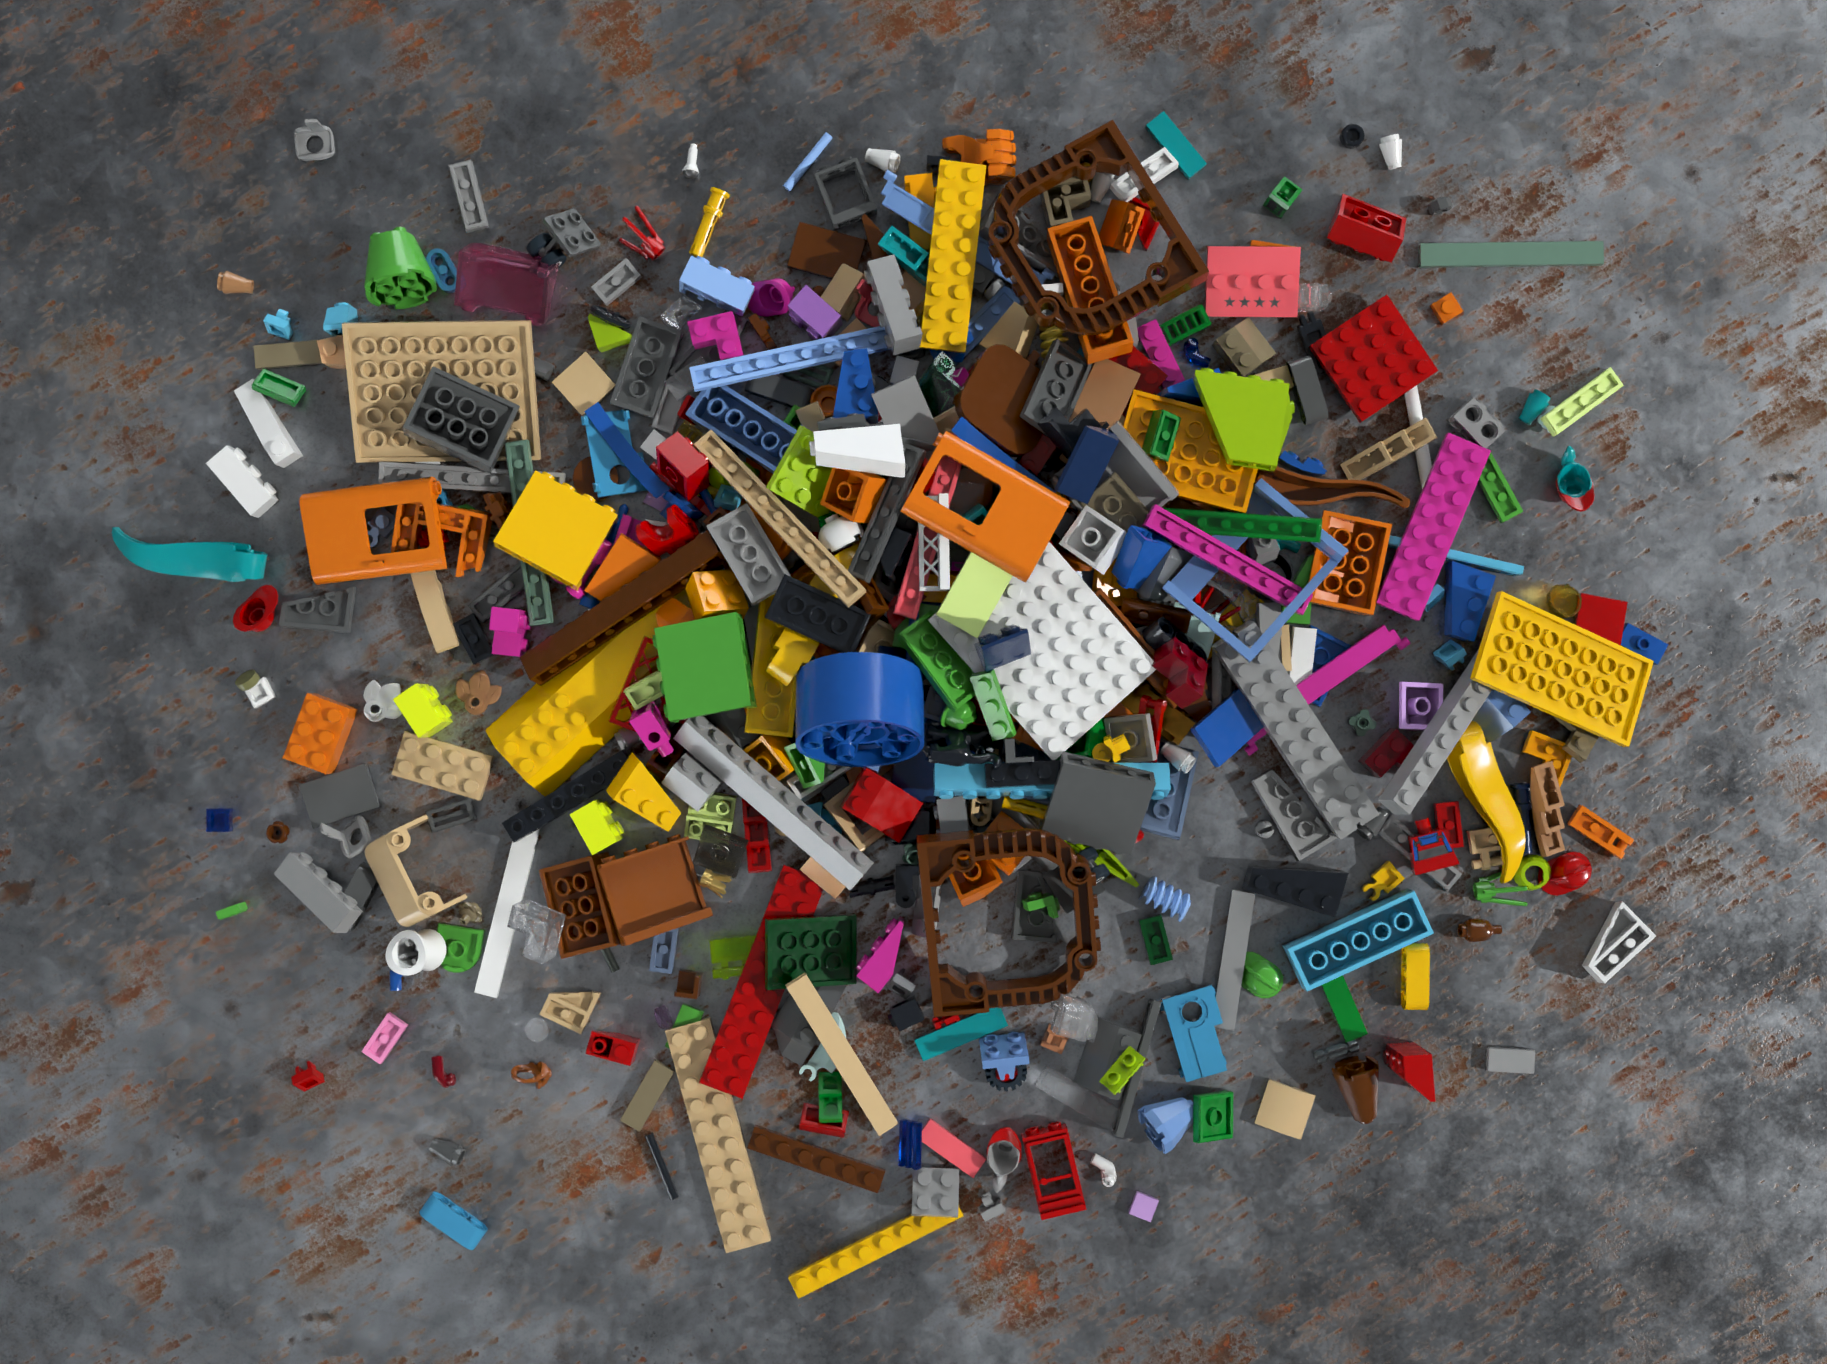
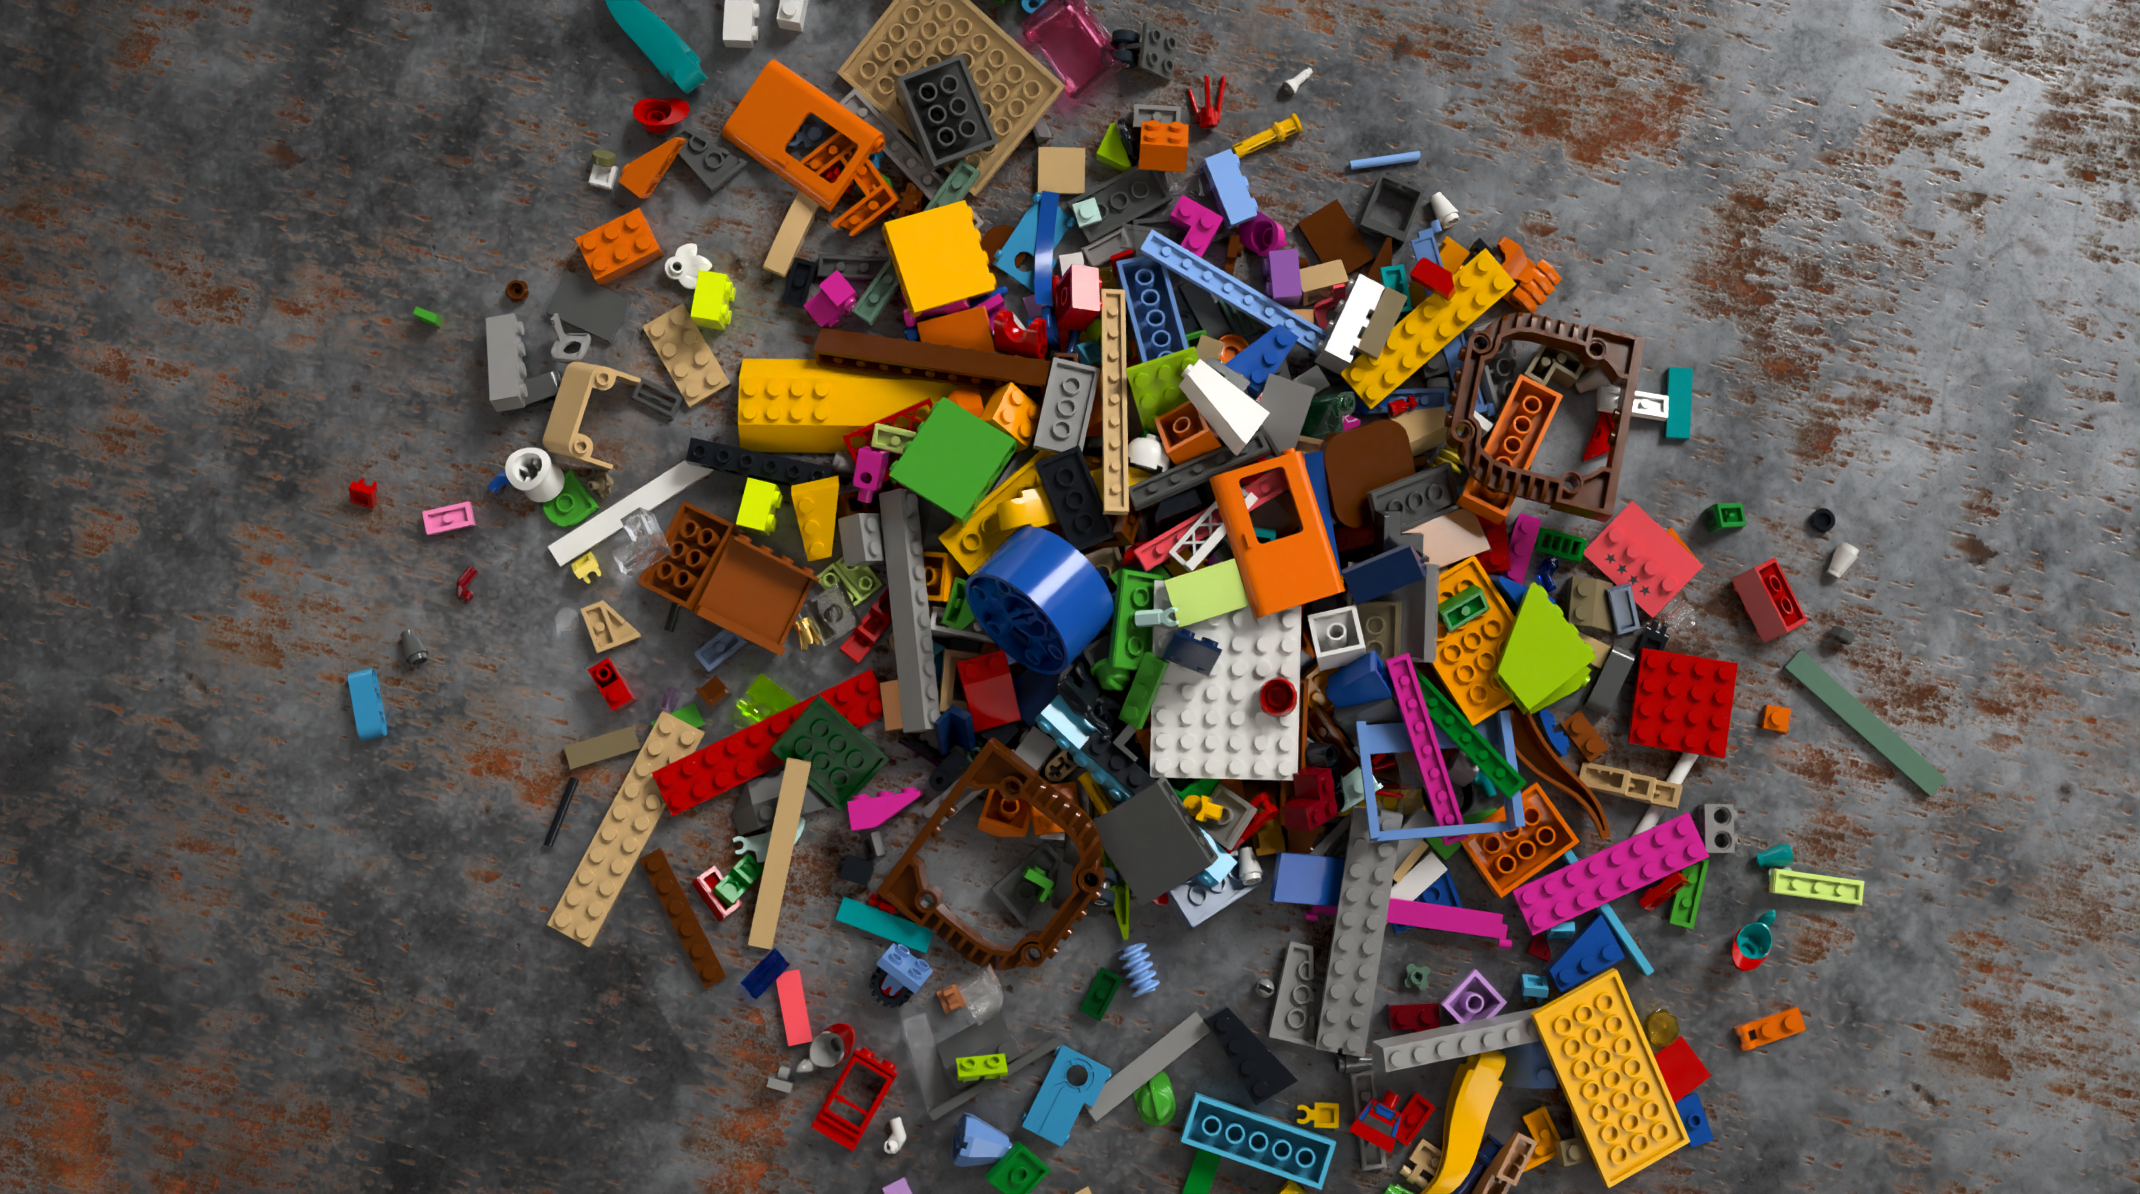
camera: 40 degrees right, 5 degrees down
clear blue plate [206,808,233,832] -> none
medium nougat plate [456,670,502,715] -> none
dark orange piece [511,1061,552,1089] -> none
yellow plate [788,1204,964,1299] -> none
light grey plate [912,1167,959,1218] -> none
orange panel [1099,199,1145,254] -> none
none -> light yellow tile [571,551,601,584]
none -> orange slope [618,137,687,198]
none -> dark blue panel [935,704,977,756]
none -> light aqua plate [1072,197,1102,229]
none -> light aqua bar [1135,607,1180,627]
none -> orange brick [1138,120,1189,172]
none -> red hair [1259,678,1297,717]
none -> dark tan tile [1355,286,1408,361]
none -> red piece [1387,396,1417,417]
none -> red piece [1410,258,1456,301]
none -> dark red tile [1525,933,1551,963]
none -> dark orange plate [1559,710,1609,763]
none -> sand blue tile [1606,582,1641,635]
none -> red plate [1639,871,1689,911]
none -> orange plate [1734,1006,1806,1052]

